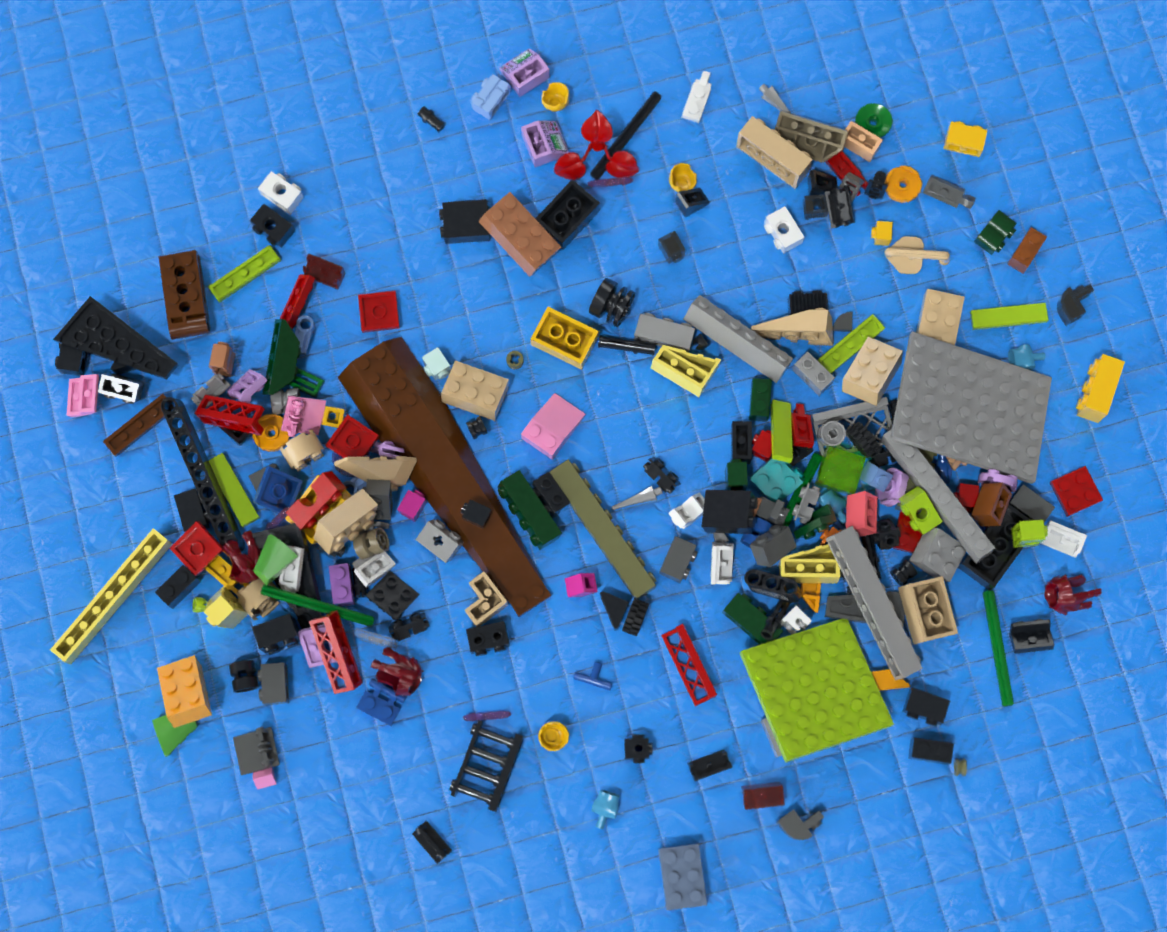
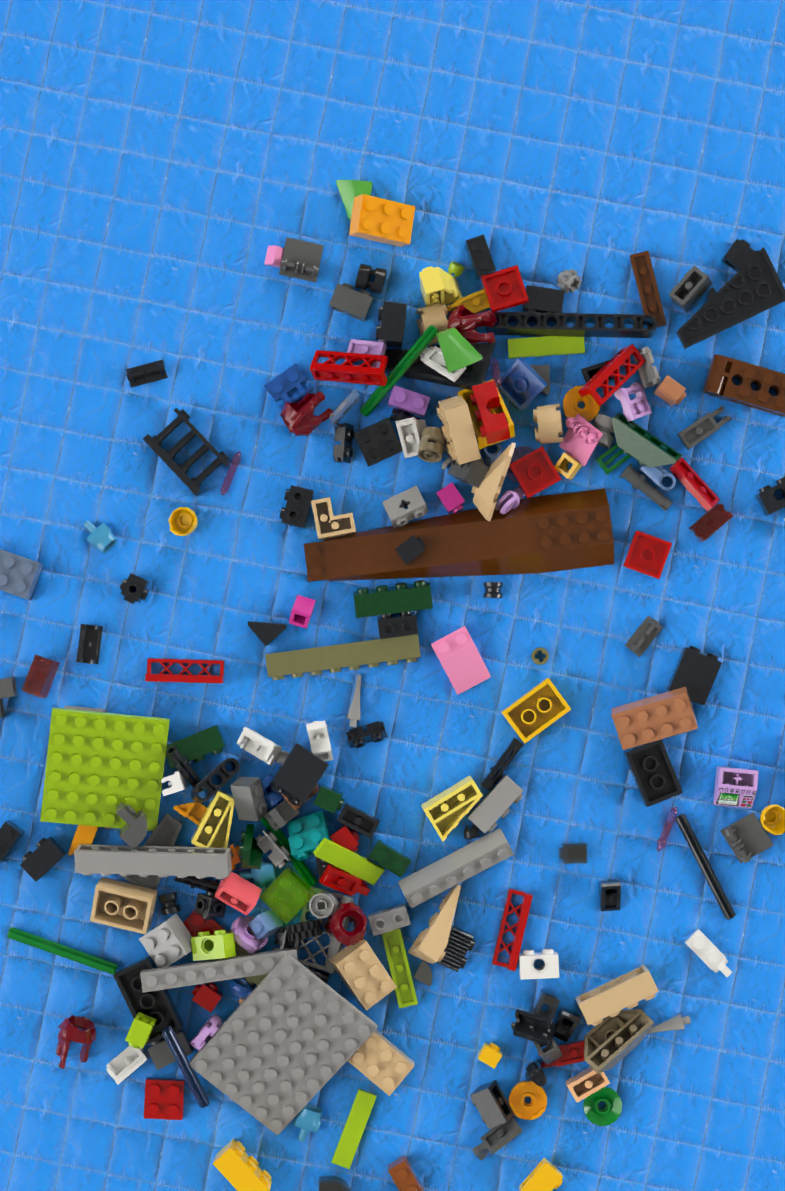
camera: 115 degrees right, 10 degrees up
light yellow brick [50,528,173,665] -> none
bright pink slope [67,374,99,417] -> none
lime tile [208,245,281,303] -> none
light aqua brick [422,347,451,380] -> none
tan brick [441,360,509,421] -> none
red plant [554,110,639,180] -> none
blue piece [573,662,612,690] -> none
black wheel [589,278,635,327] -> none
black tyre [622,598,649,636] -> none
dark grey brick [659,536,698,583] -> none
yellow hair [669,163,697,192] -> none
tan piece [884,236,950,274] -> none
dark orange brick [971,482,1012,527] -> none
dark green brick [974,210,1017,255] -> none
black bracket [1009,619,1054,654] -> none
none -> dark grey brick [116,802,147,849]
none -> dark blue axle [162,1026,210,1108]
none -> dark red piece [325,902,367,946]
none -> brick [470,1080,514,1129]
none -> red fence [492,888,533,971]
none -> light grey gear [557,269,581,294]
none -> dark grey pin [619,464,673,511]
none -> dark grey hinge [624,616,663,657]
none -> dark grey hinge [677,406,731,450]
none -> dark grey hinge [720,812,774,863]

